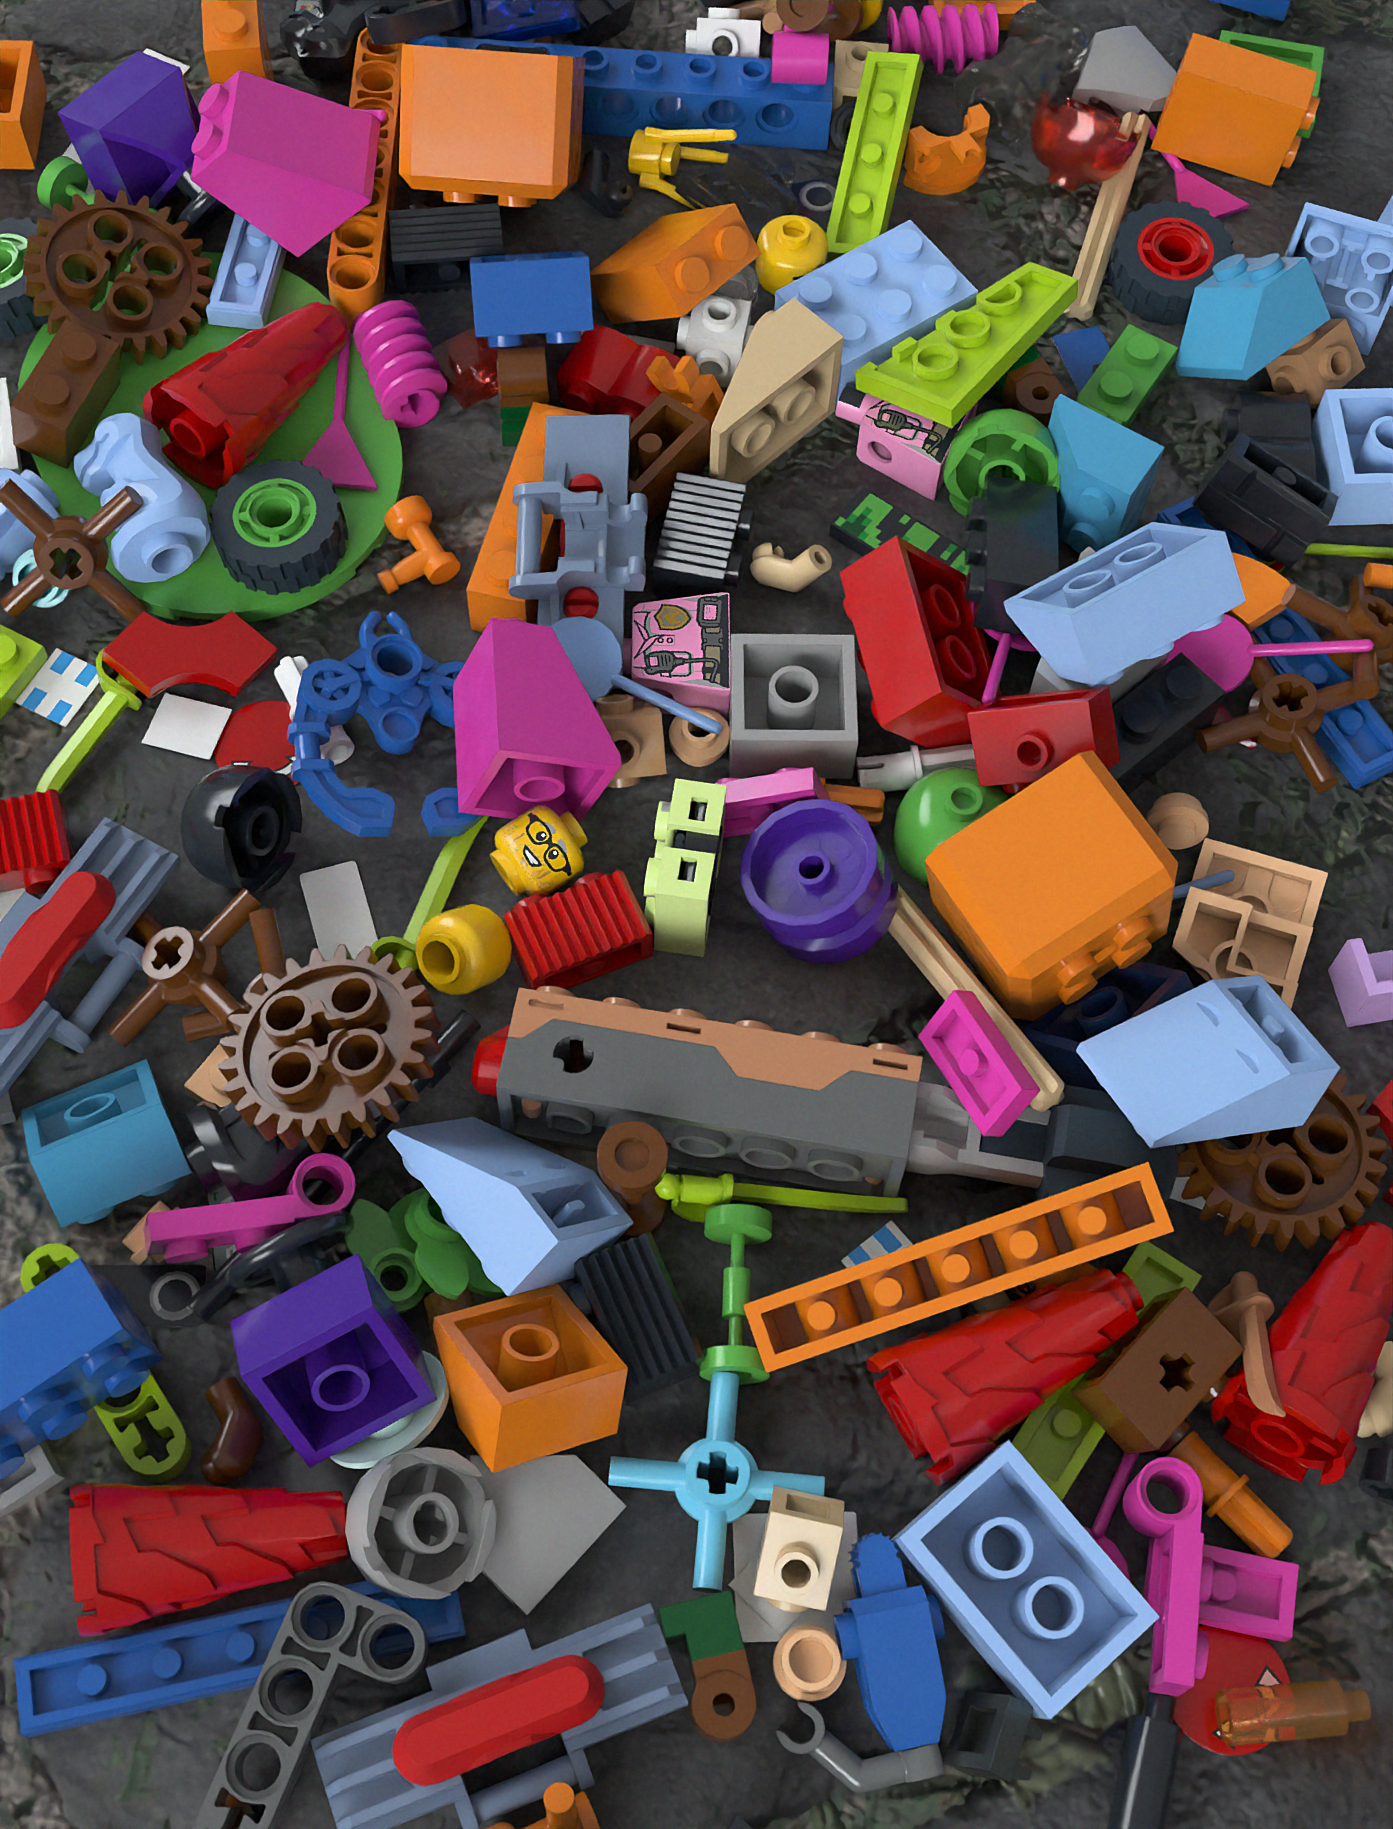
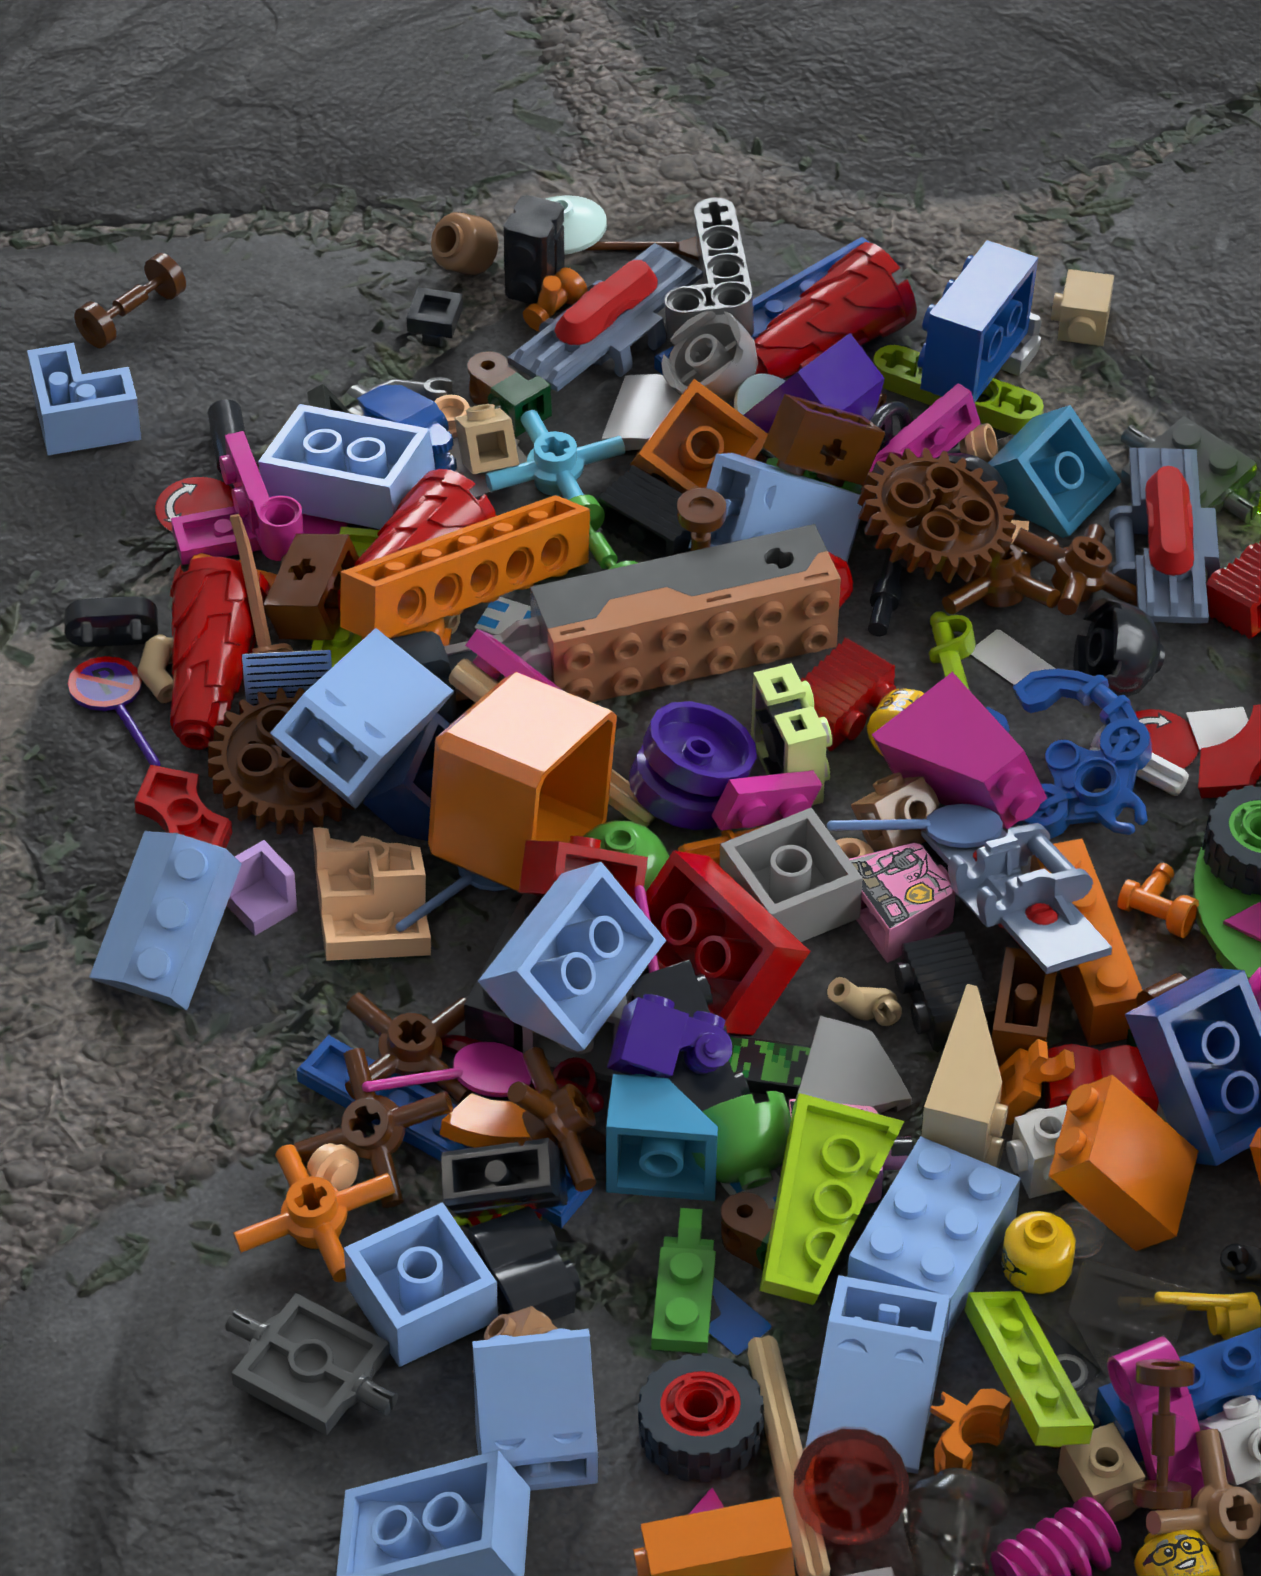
camera: 155 degrees right, 15 degrees down
yellow head [415,904,512,995] -> none
light nougat plate [1146,793,1209,850] -> none
dark azure slope [1175,253,1331,380] -> none
clear orange cylinder [1215,1679,1371,1746] -> none
none -> light blue sticker [242,650,332,706]
none -> reddish brown bar [508,1047,606,1192]
none -> dark purple brick [607,994,732,1078]
none -> reddish brown brick [763,394,885,487]
none -> light grey slope [797,1016,912,1114]
none -> light blue slope [805,1275,950,1474]

